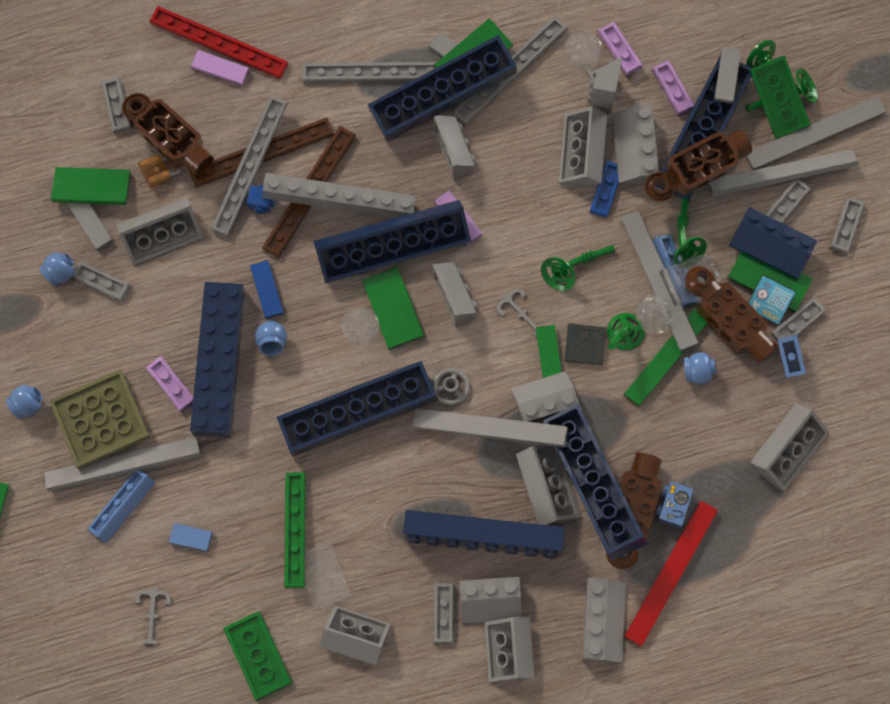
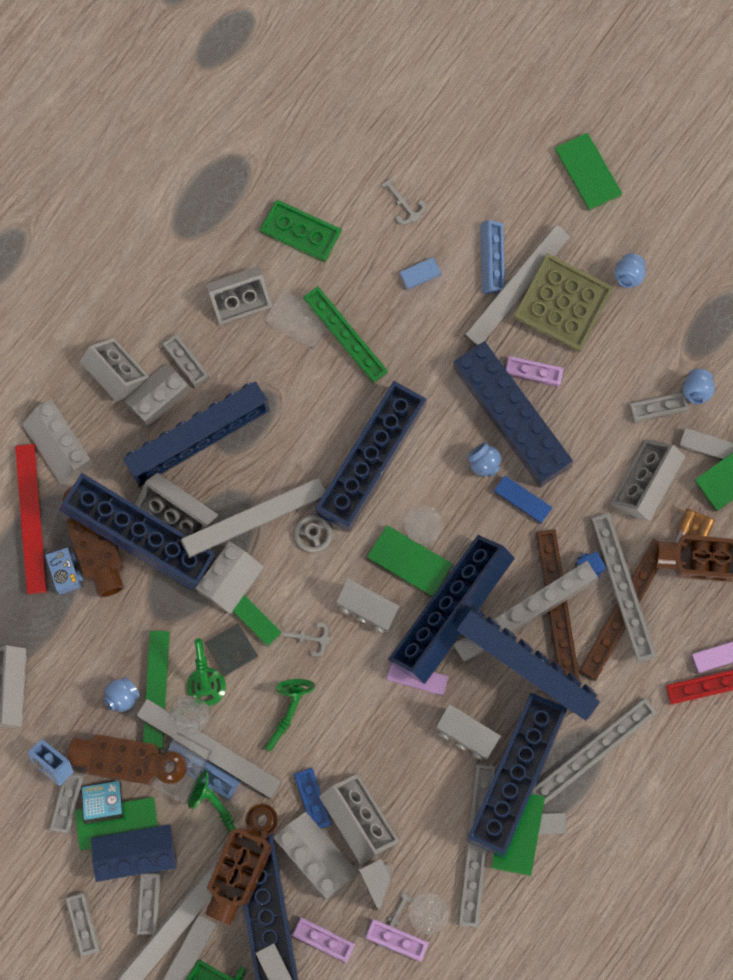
camera: 145 degrees right, 0 degrees up
none -> dark blue brick [453,604,600,721]

